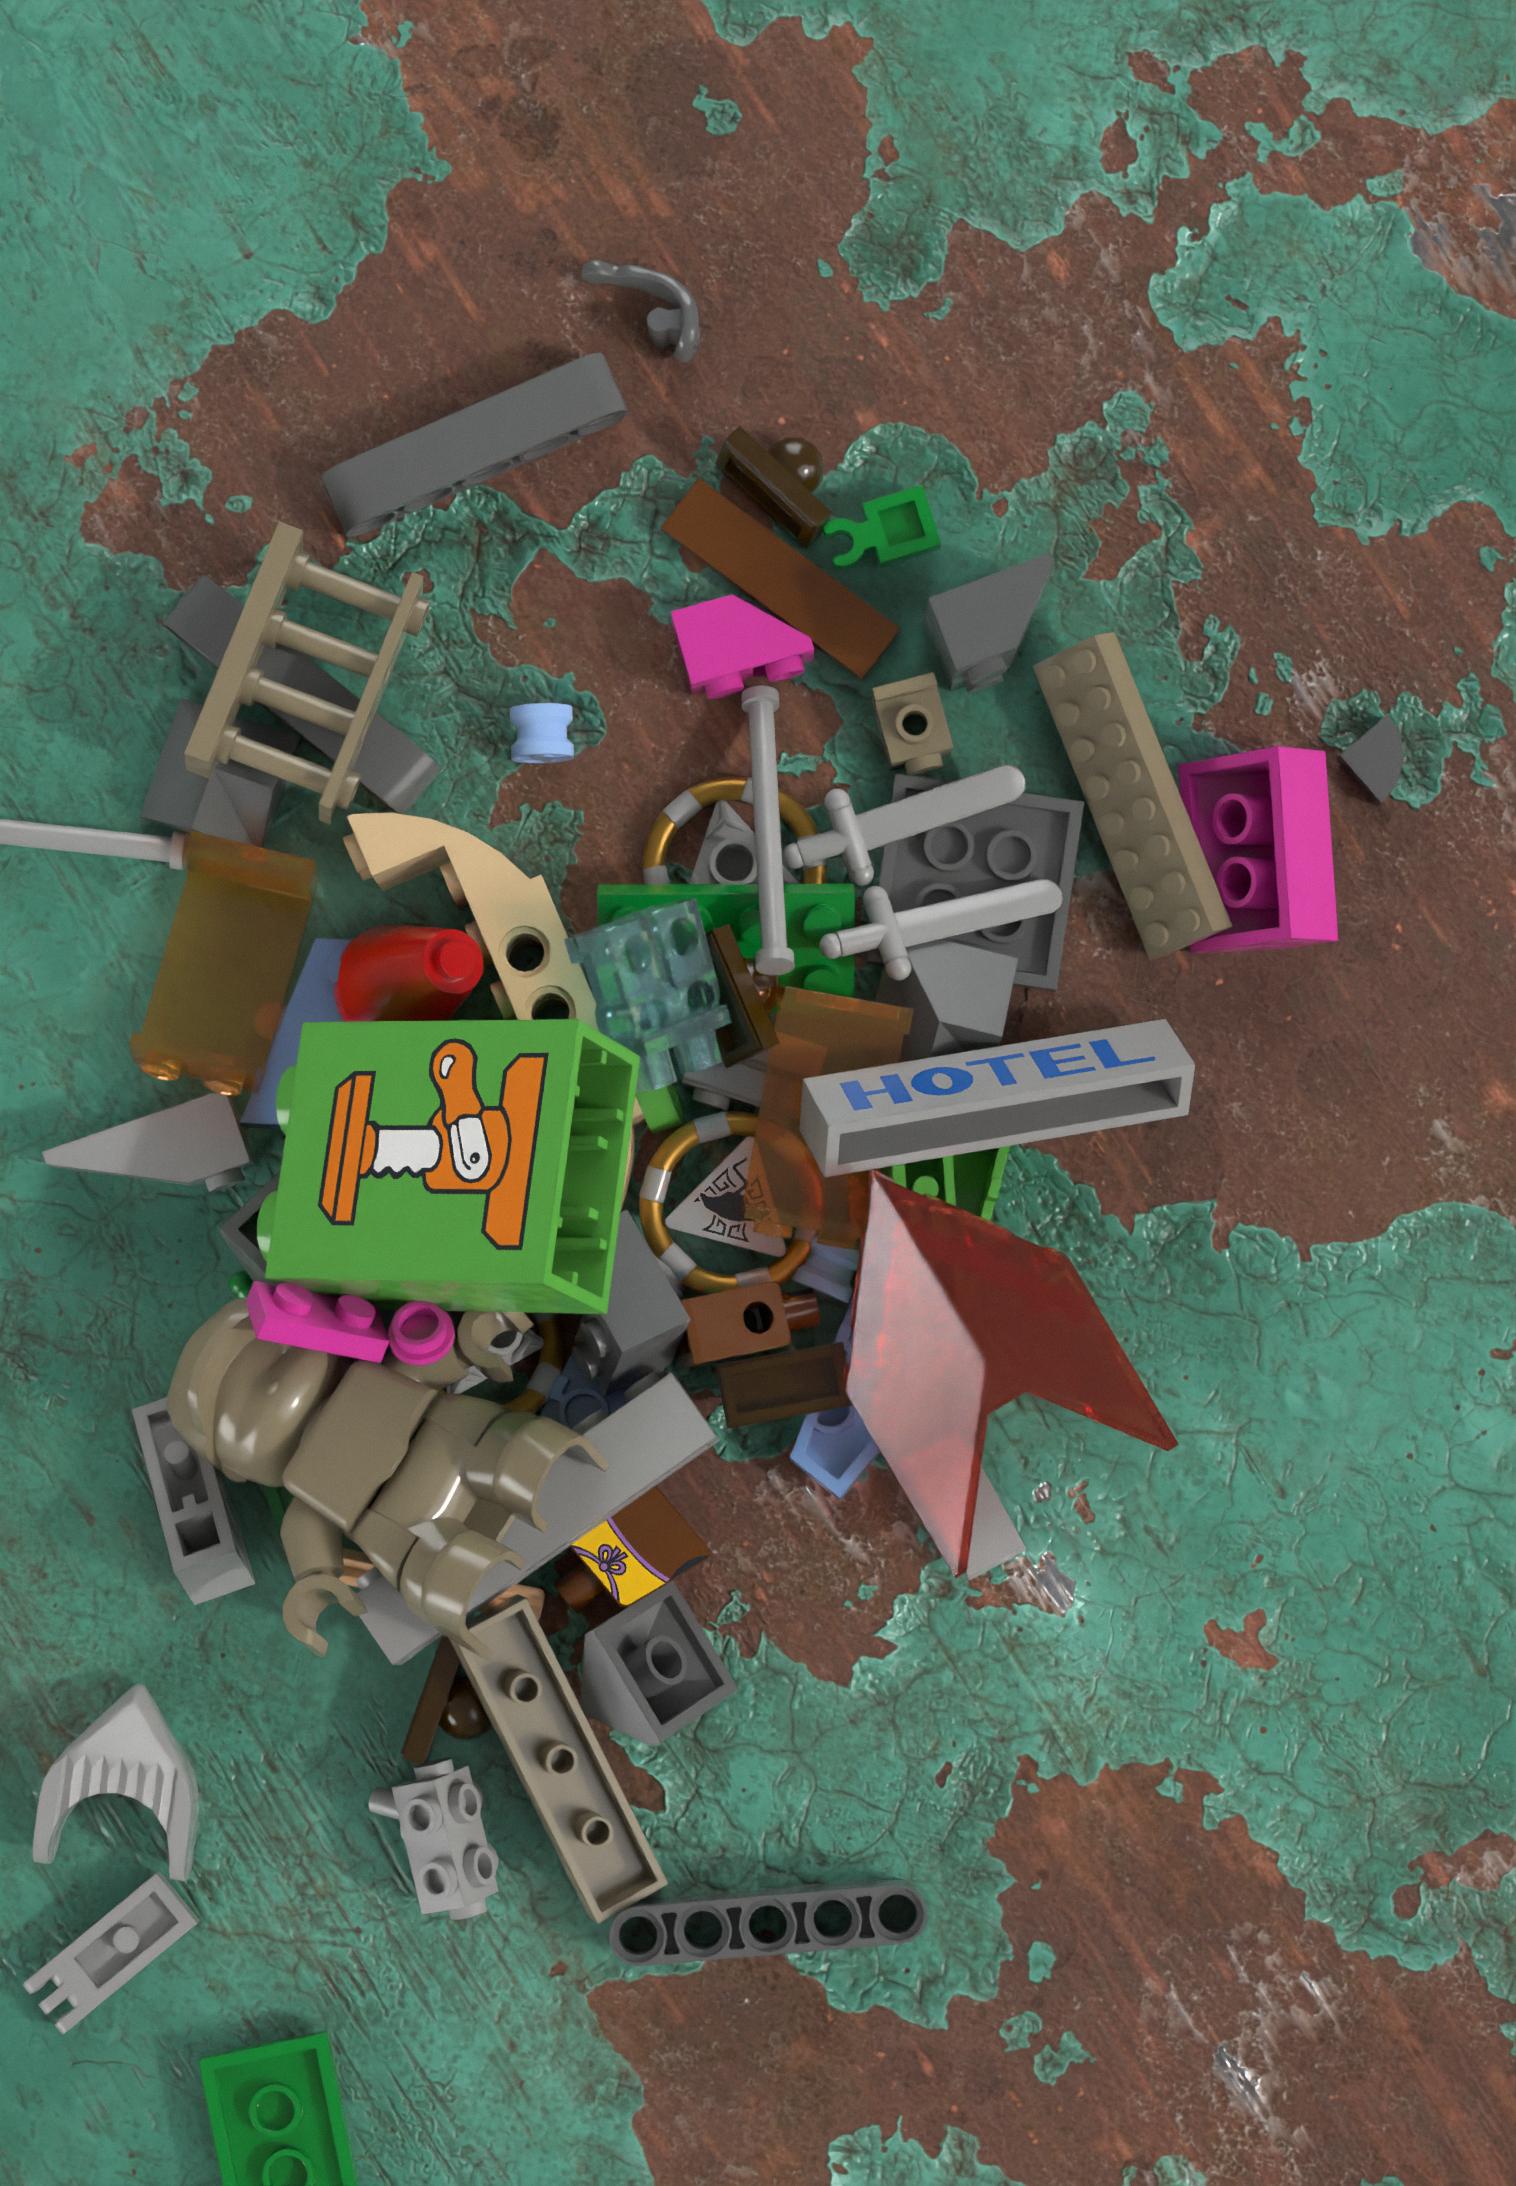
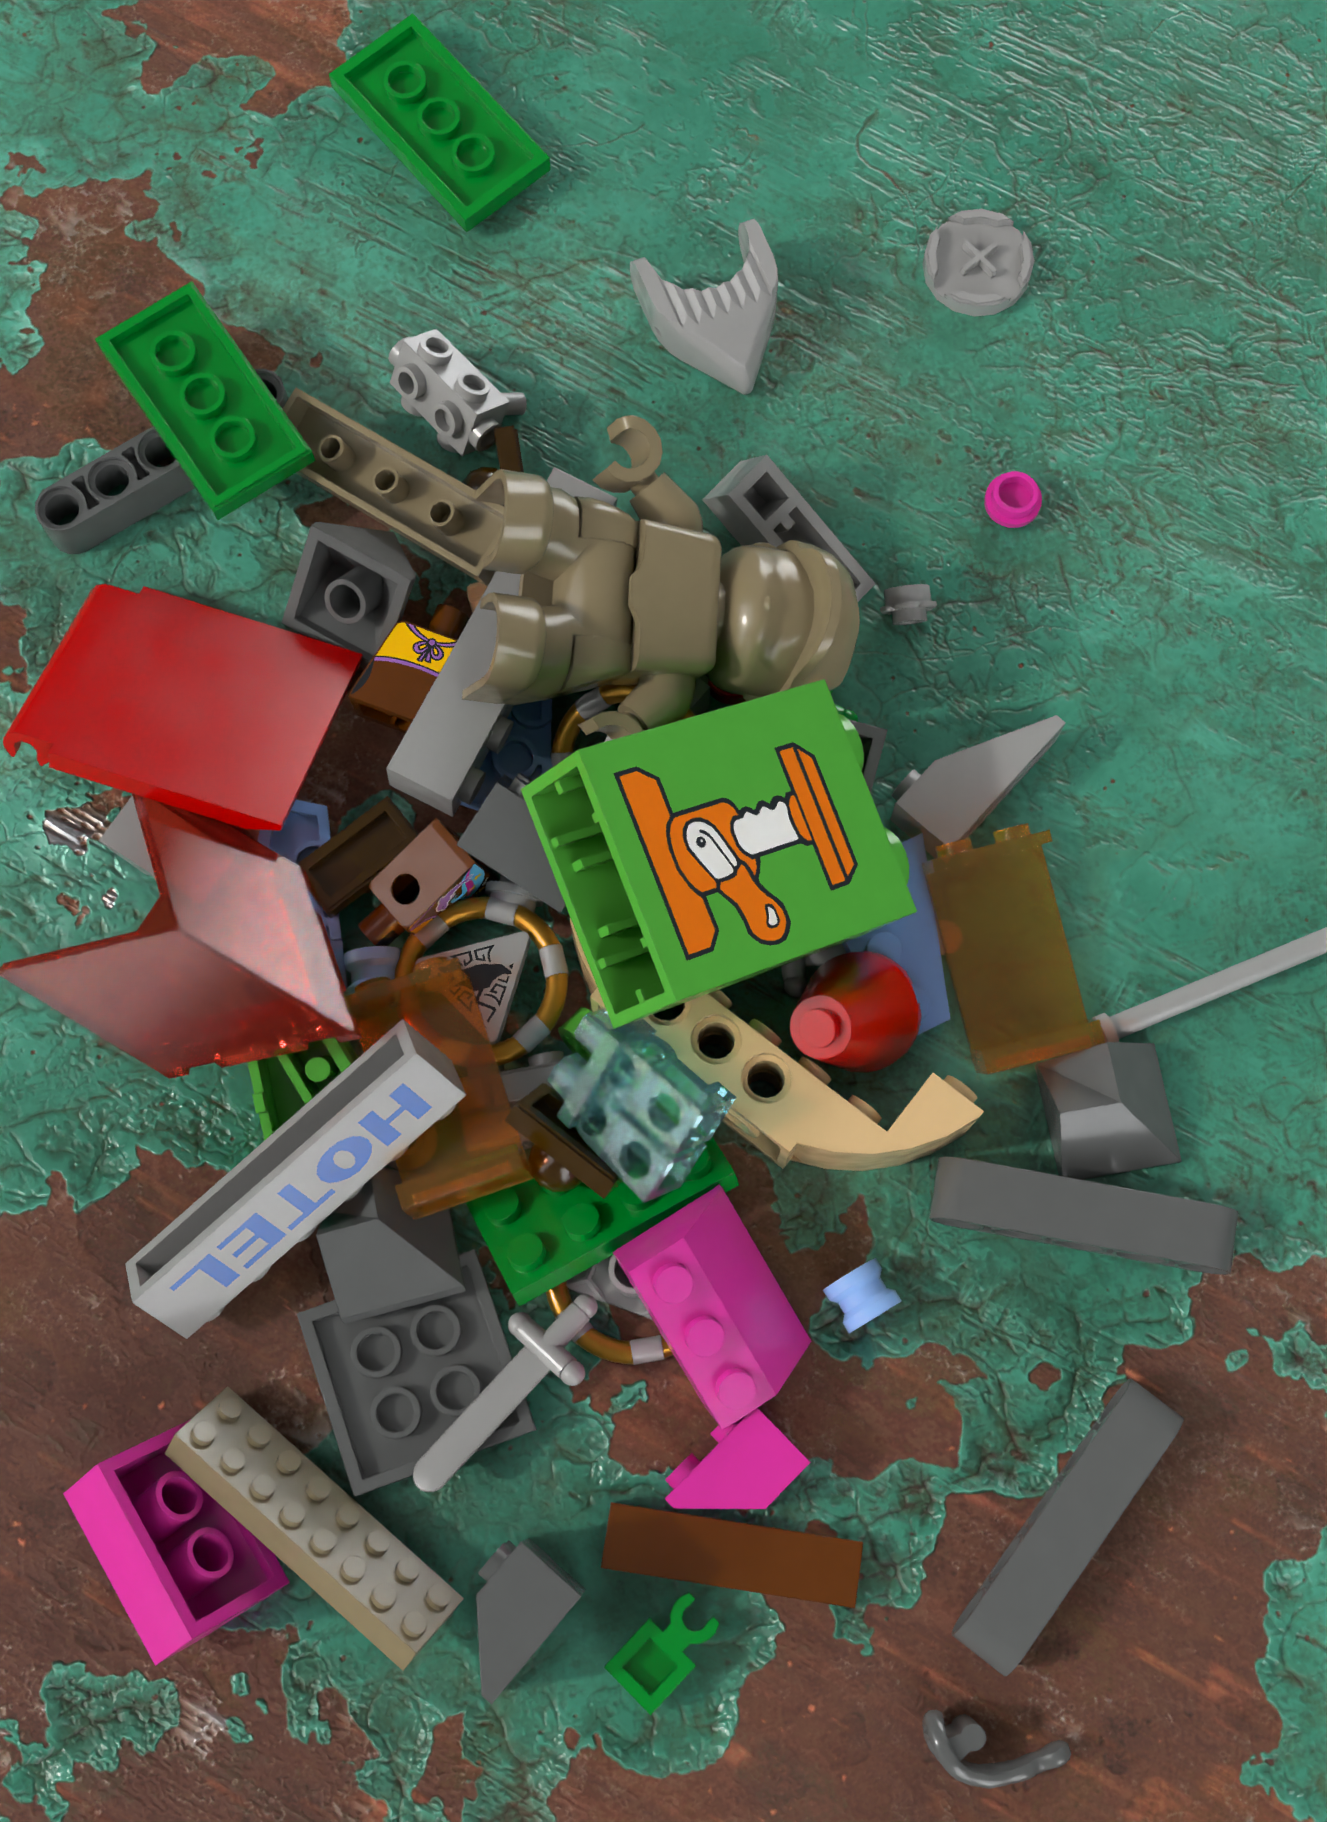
camera: 155 degrees right, 10 degrees down
light grey hinge [22,1871,200,2035] -> none
dark tan fence [184,521,431,825] -> none
dark pink plate [245,1281,390,1363] -> none
dark pink plate [388,1301,455,1365] -> none
dark brown tile [715,426,832,549] -> none
light grey bar [741,685,795,975] -> none
light grey sword [819,879,1063,980] -> none
dark tan brick [871,672,953,776] -> none
dark grey tile [1337,715,1403,806] -> none
none -> red piece [3,584,363,831]
none -> green tile [95,281,316,520]
none -> dark pink slope [613,1185,812,1430]
none -> light grey plate [880,584,937,625]

